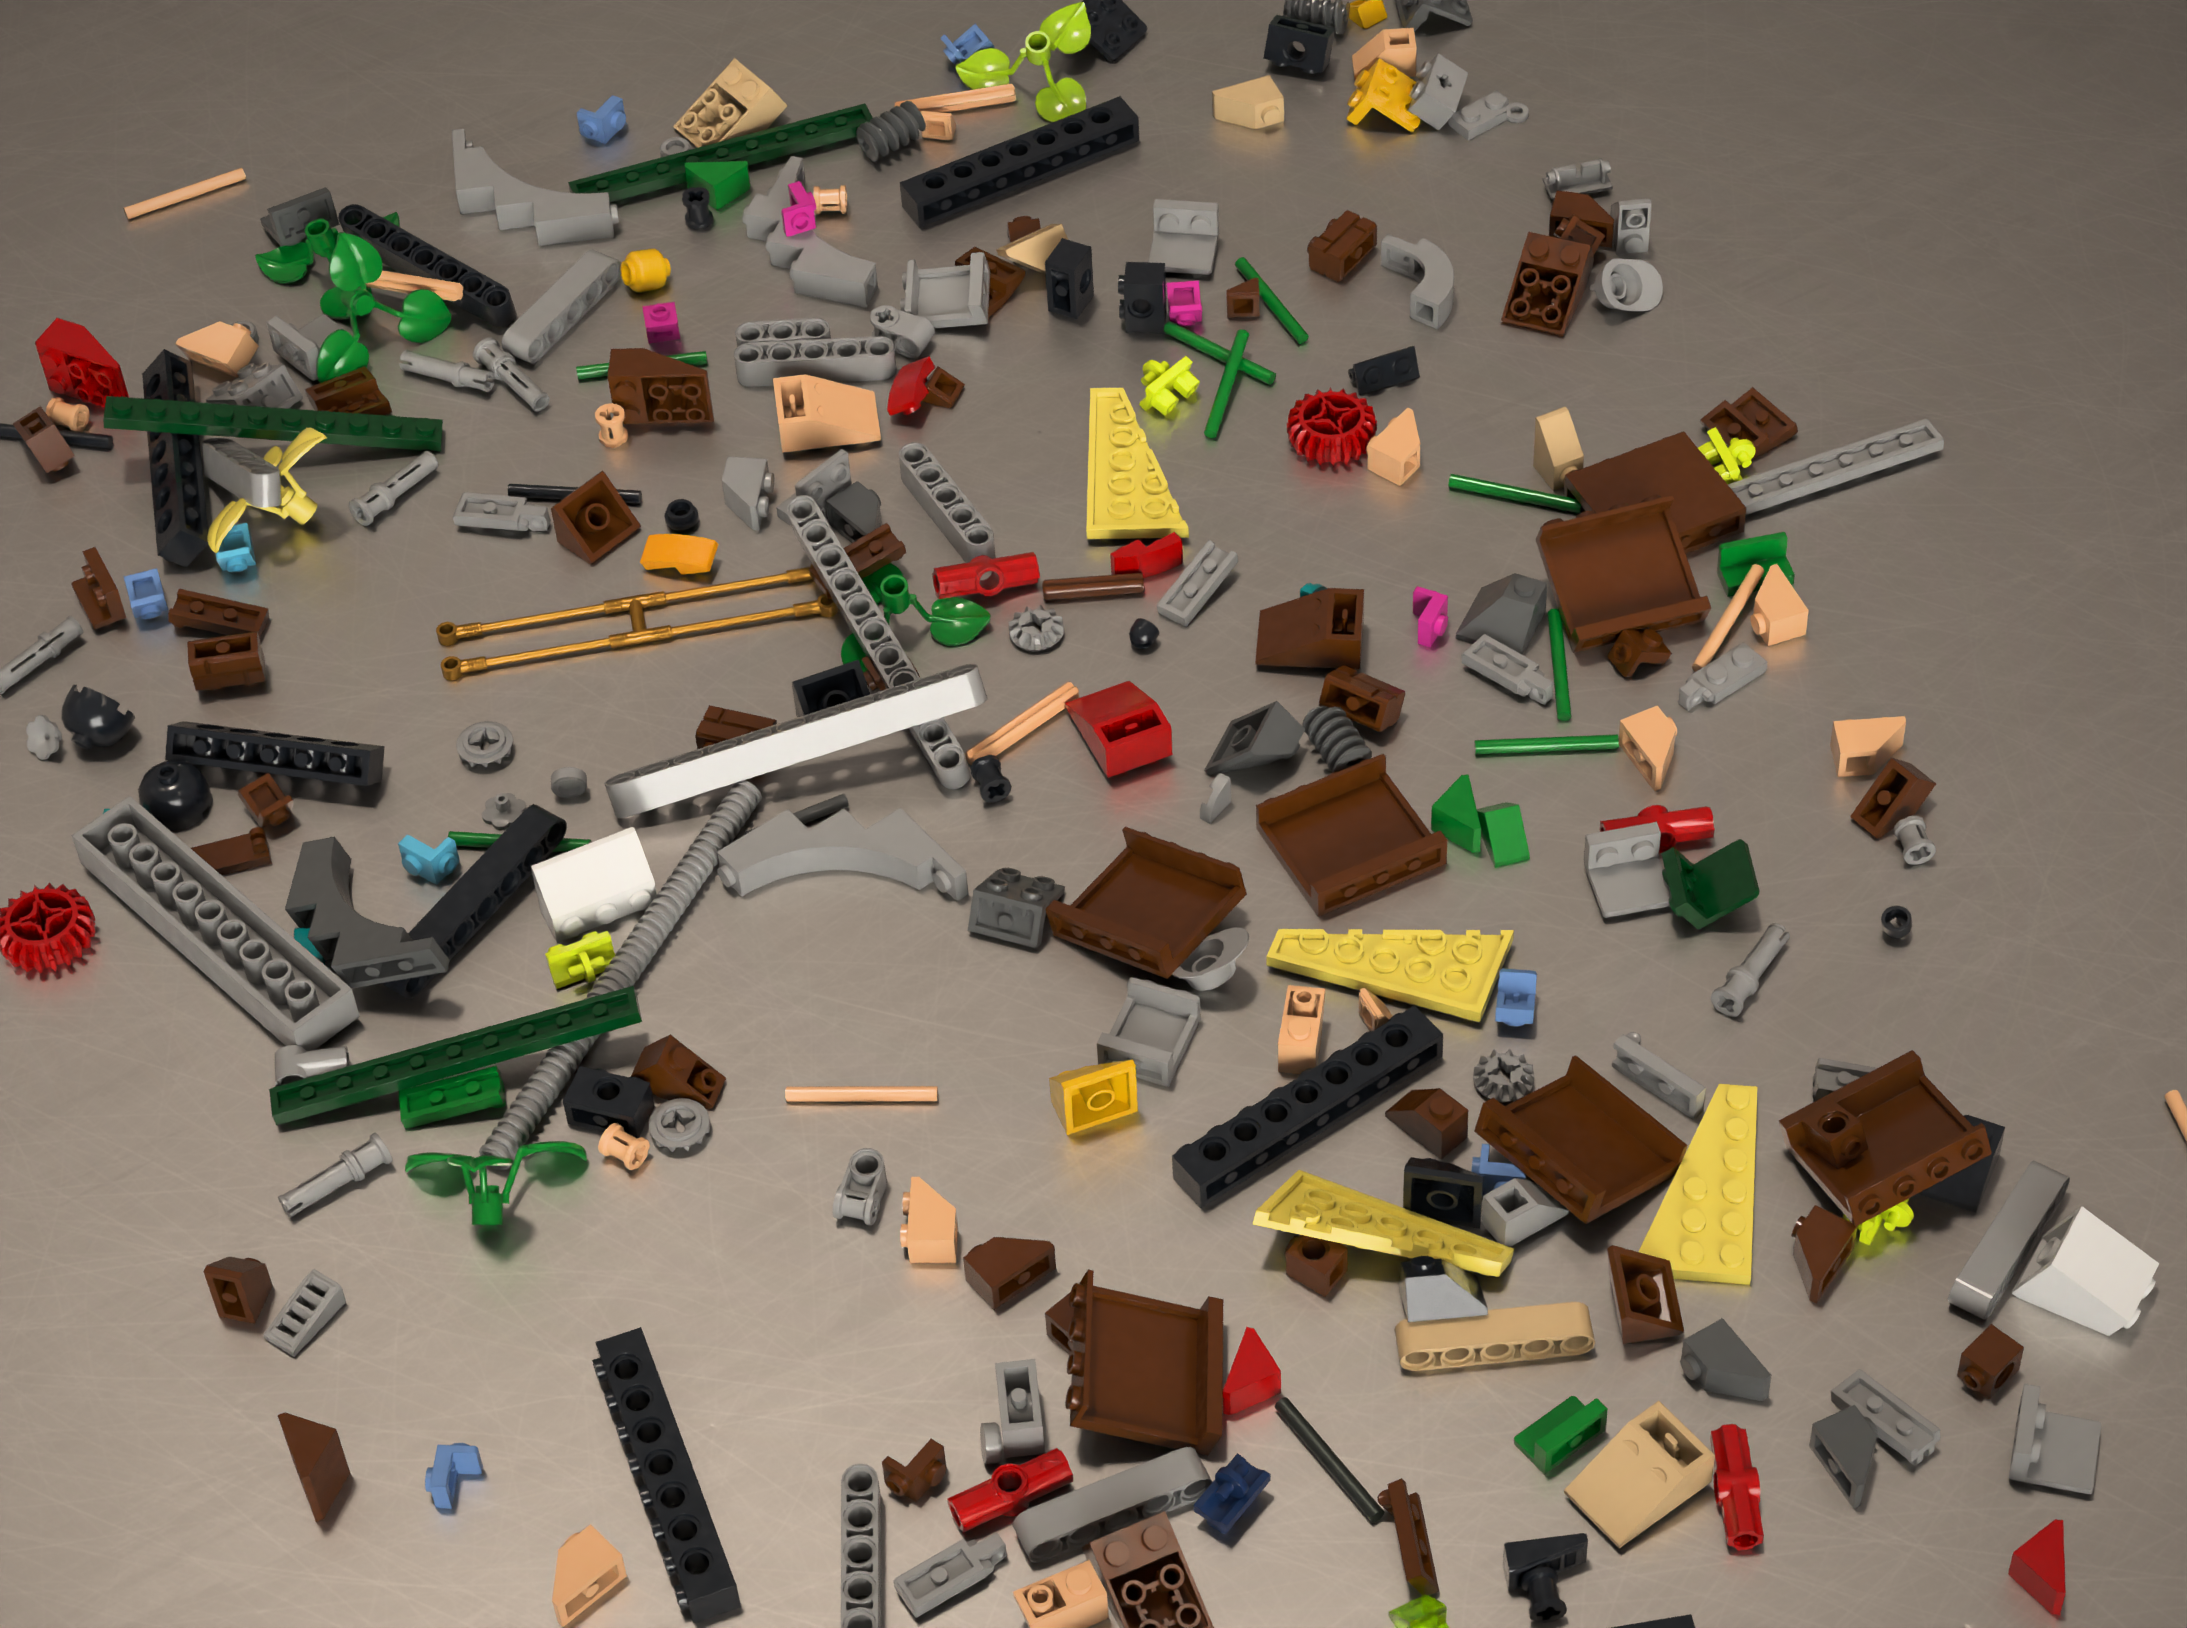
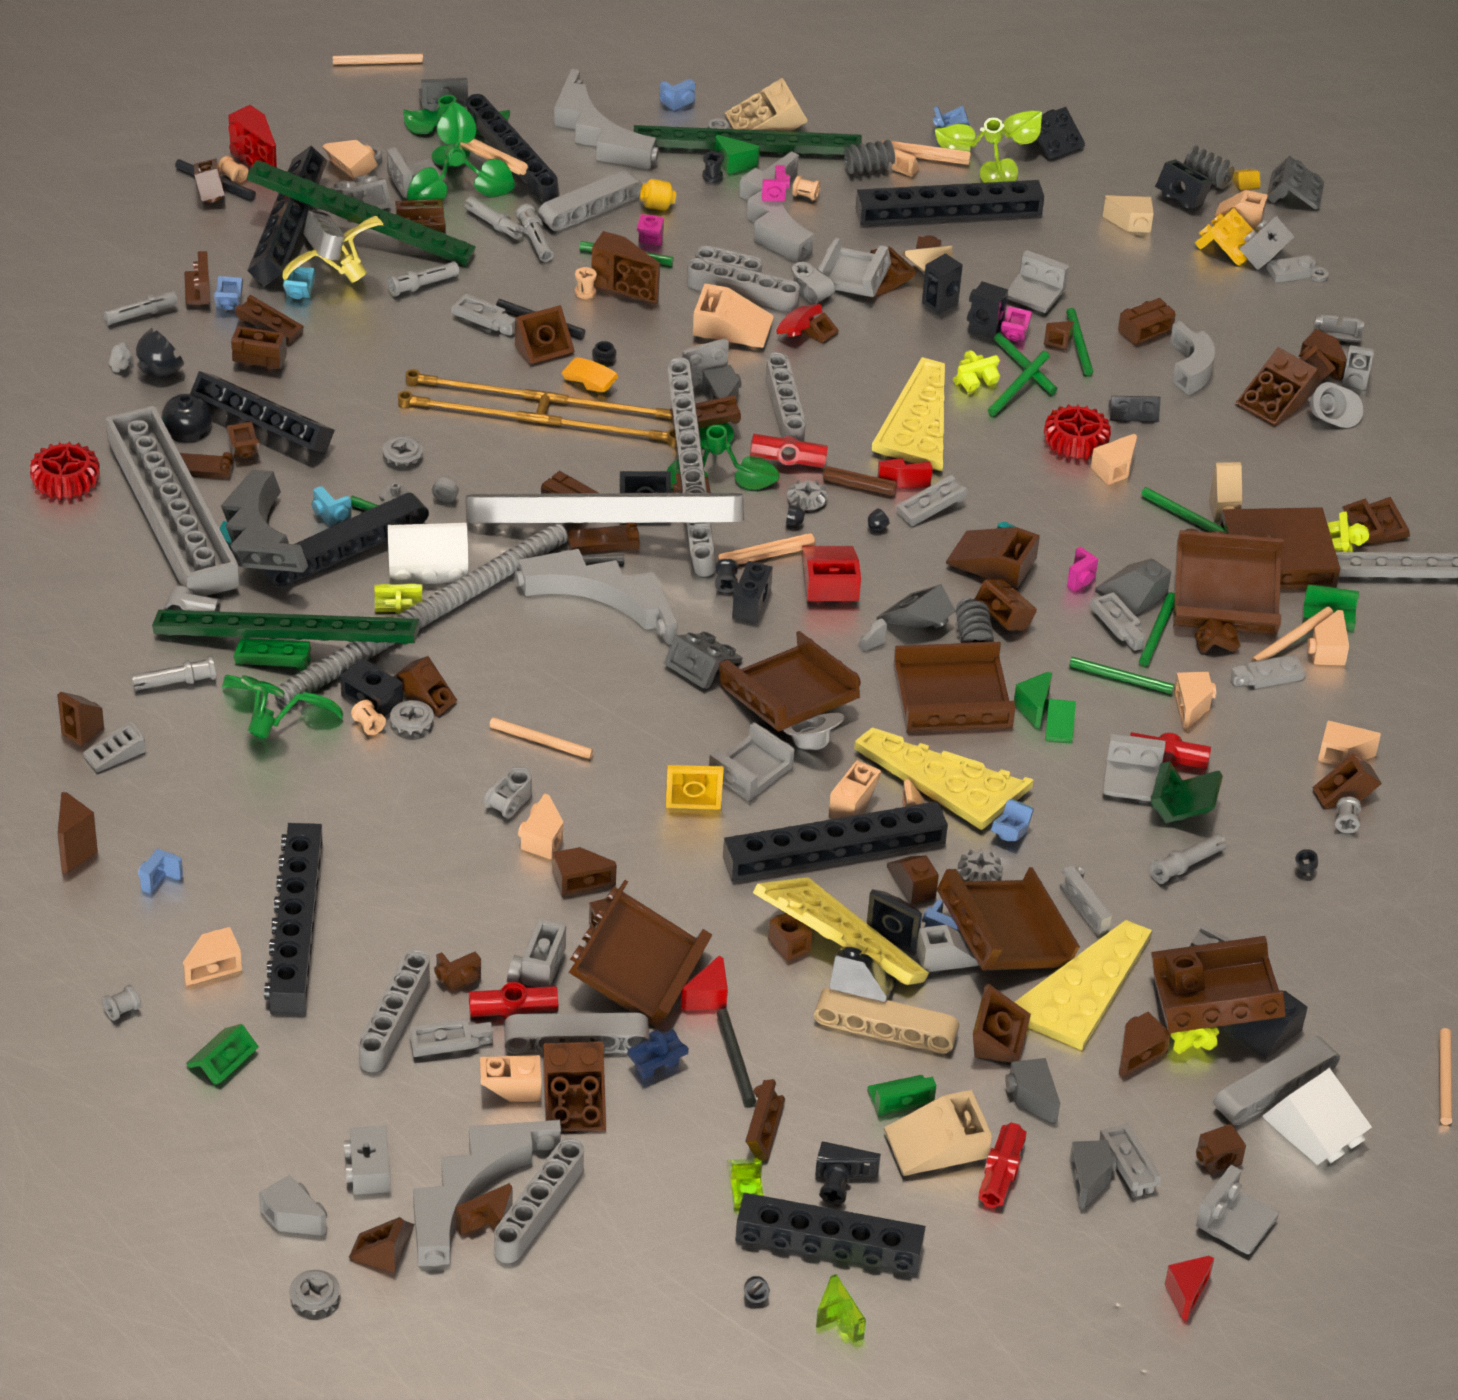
camera: 15 degrees right, 5 degrees down
light grey slope [722,457,774,530] -> none
none -> reddish brown hinge [567,523,640,554]
none -> black brick [732,561,773,623]
none -> black hinge [786,505,805,526]

